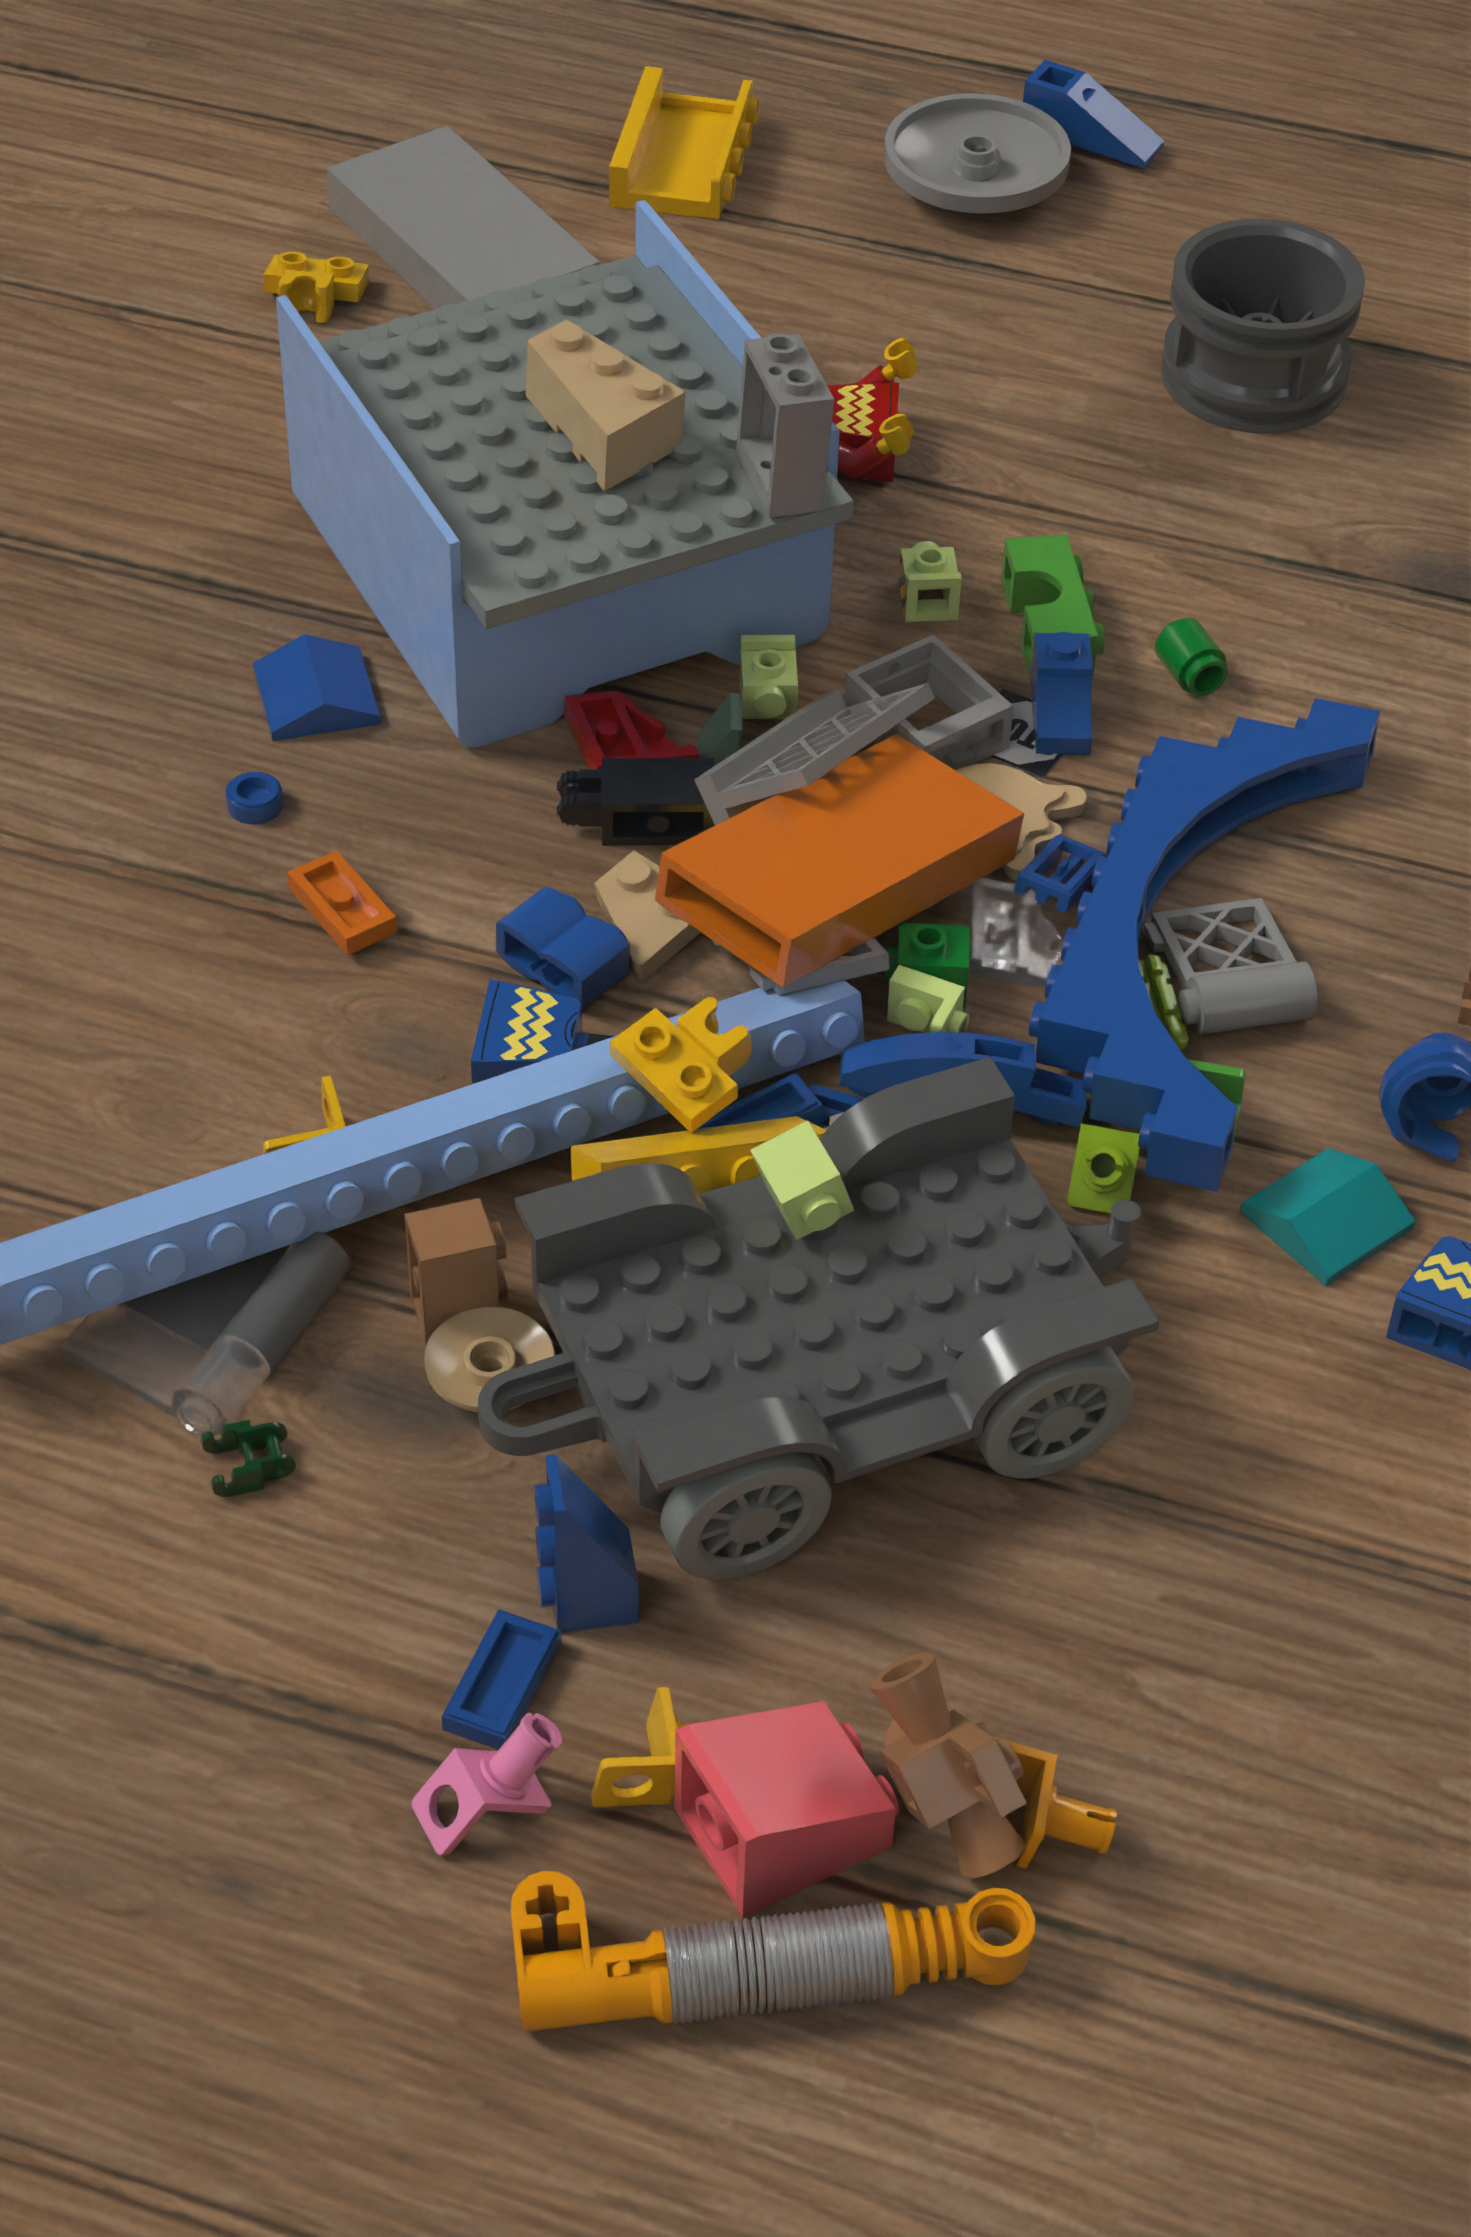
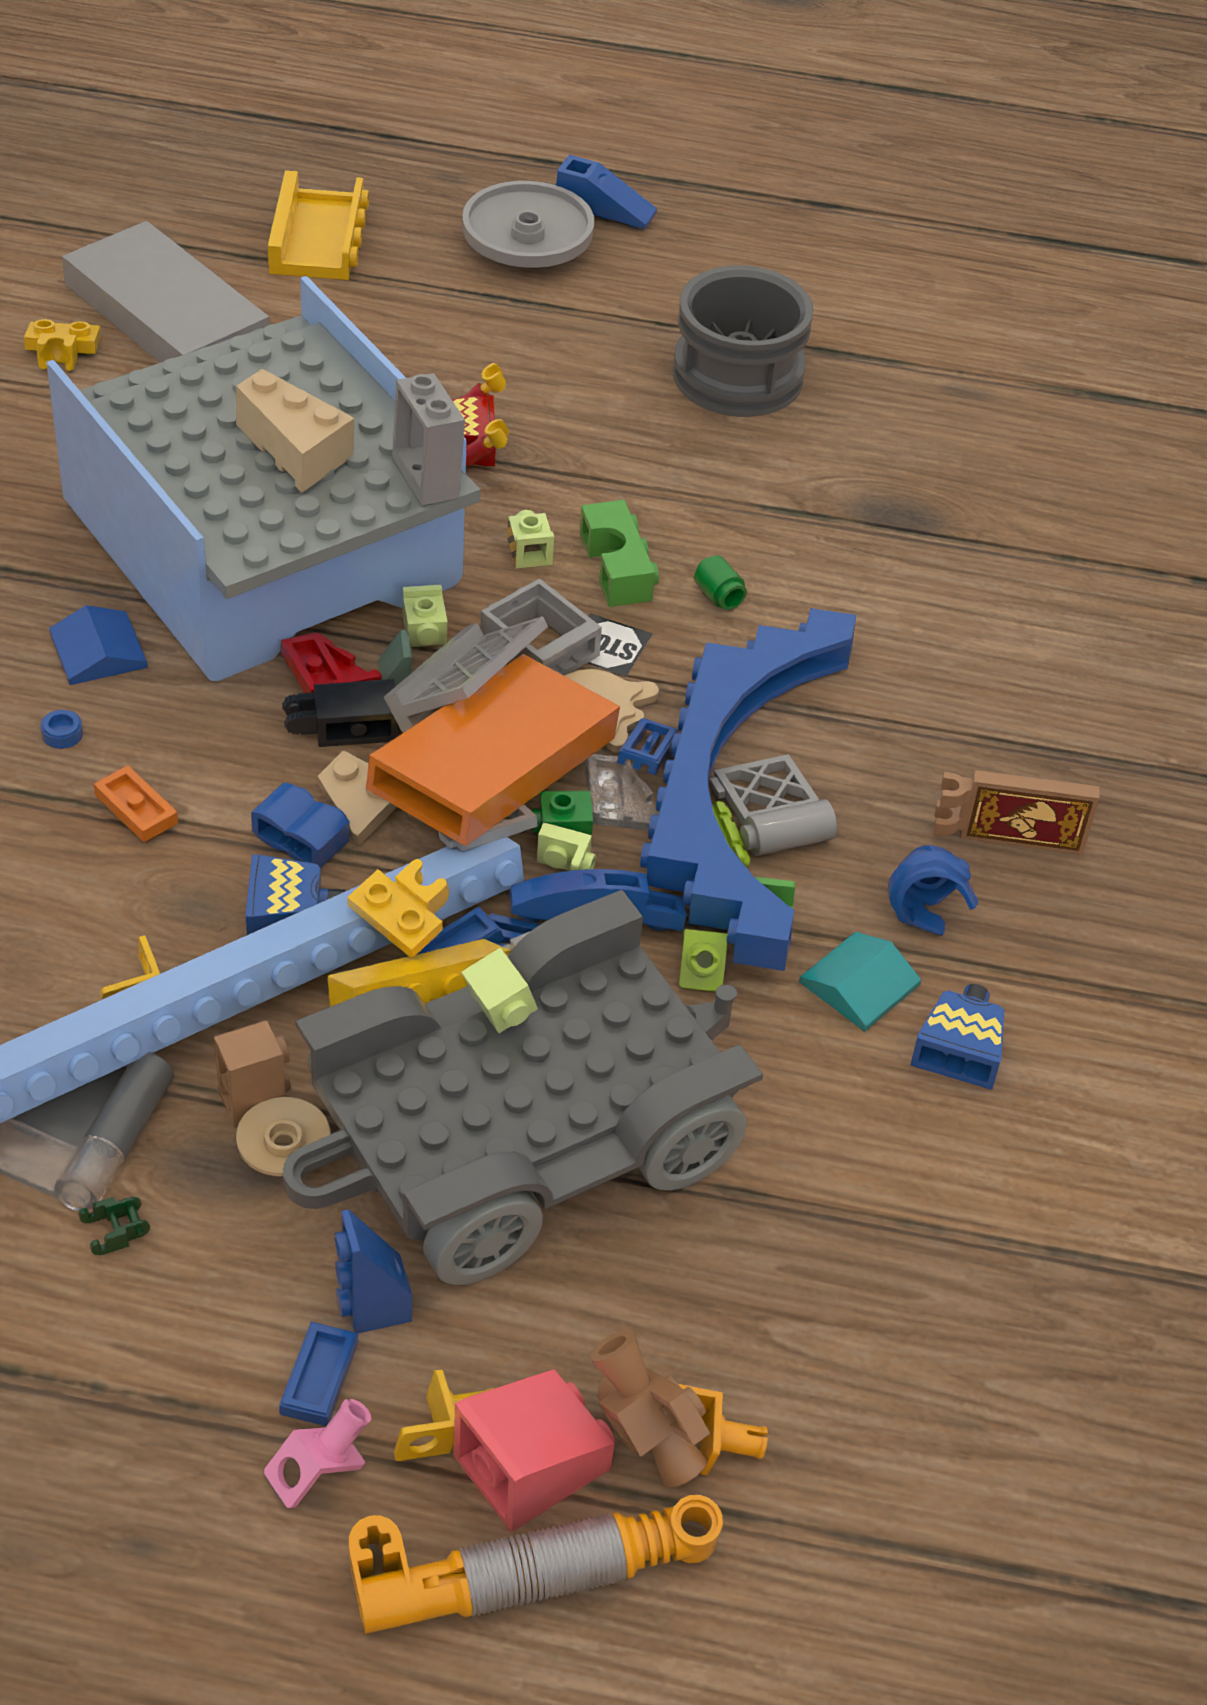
camera: 10 degrees left, 0 degrees up
blue arch [1030,632,1093,755] -> none

